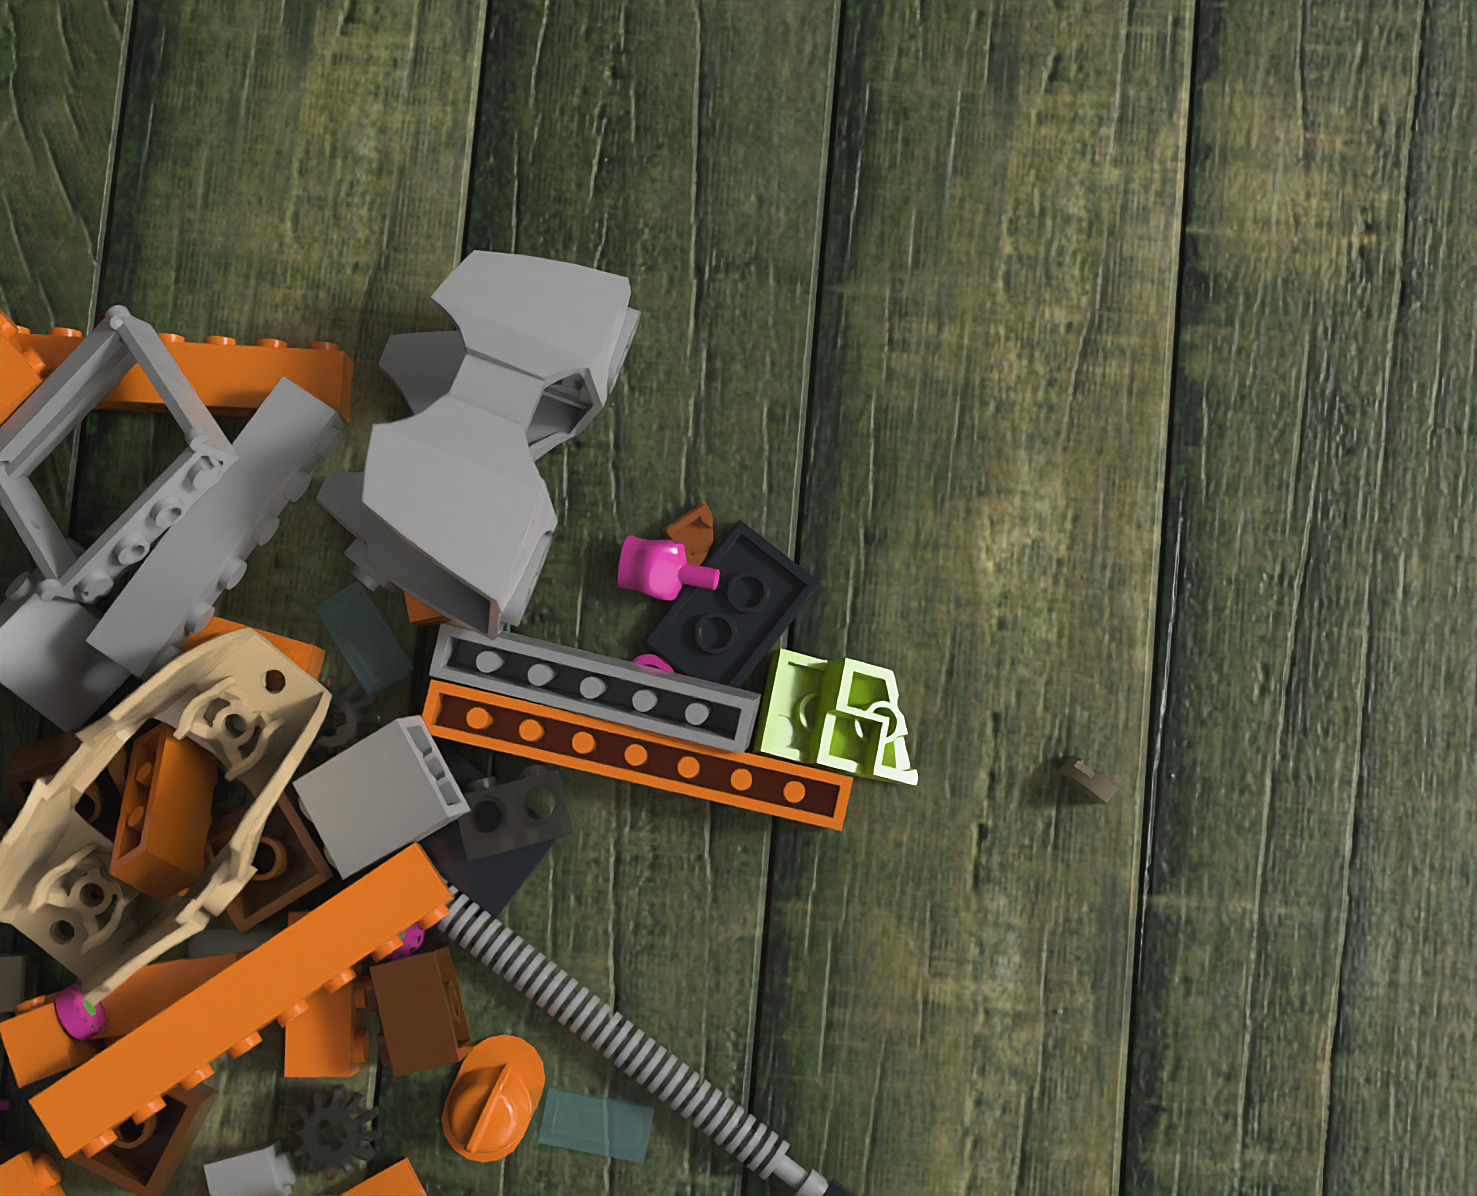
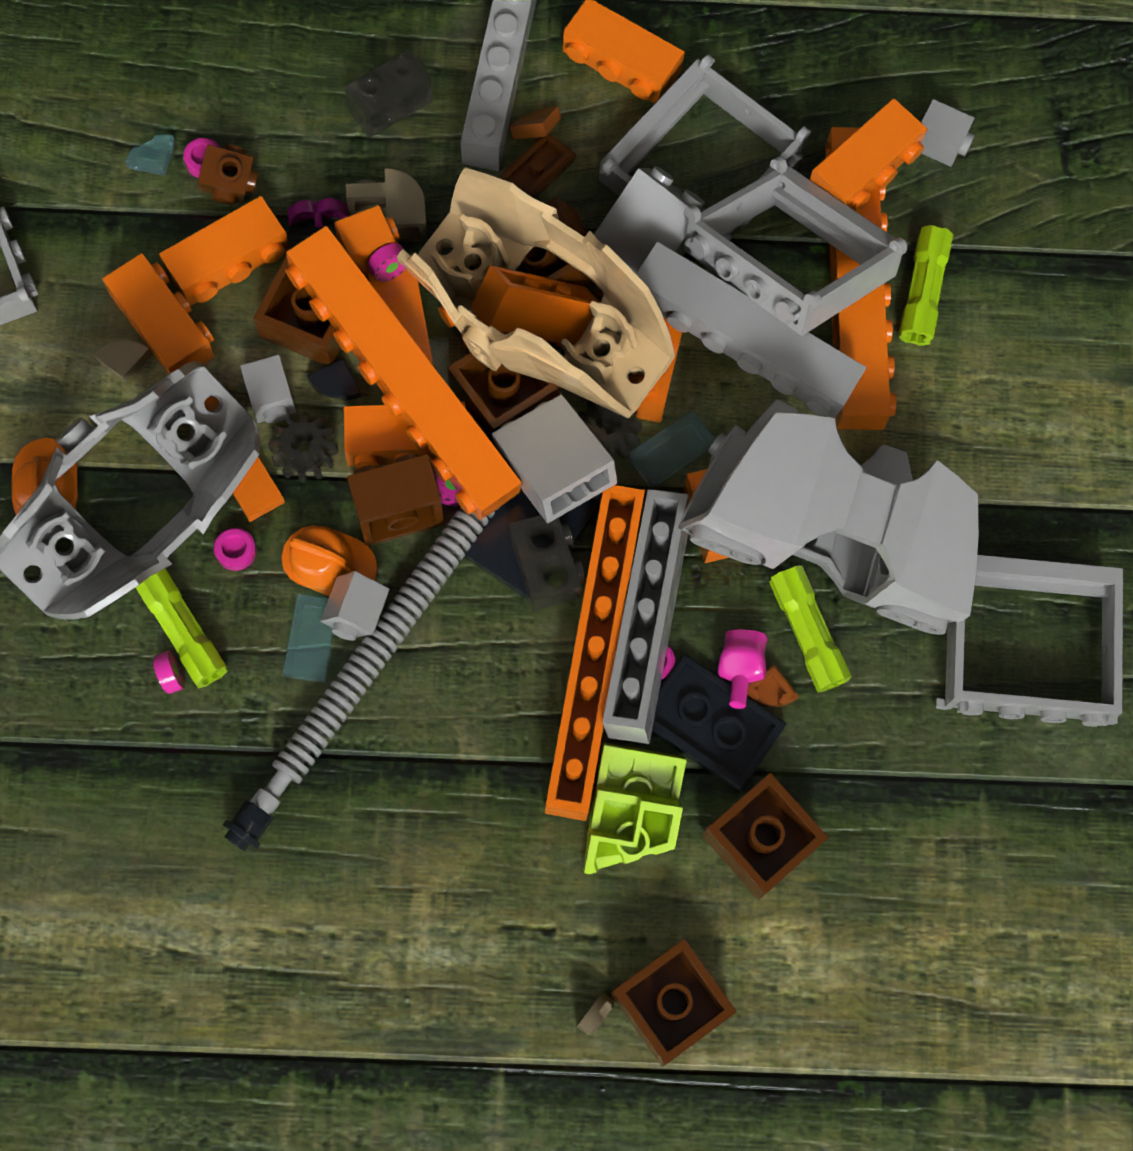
camera: 80 degrees right, 10 degrees down
none -> black tile [307,359,362,401]
none -> light grey brick [320,571,390,641]
none -> reddish brown brick [611,939,737,1067]
none -> reddish brown brick [702,773,829,900]
none -> lime axle [769,566,852,693]
none -> lime axle [898,225,953,346]
none -> light grey window [936,555,1123,727]

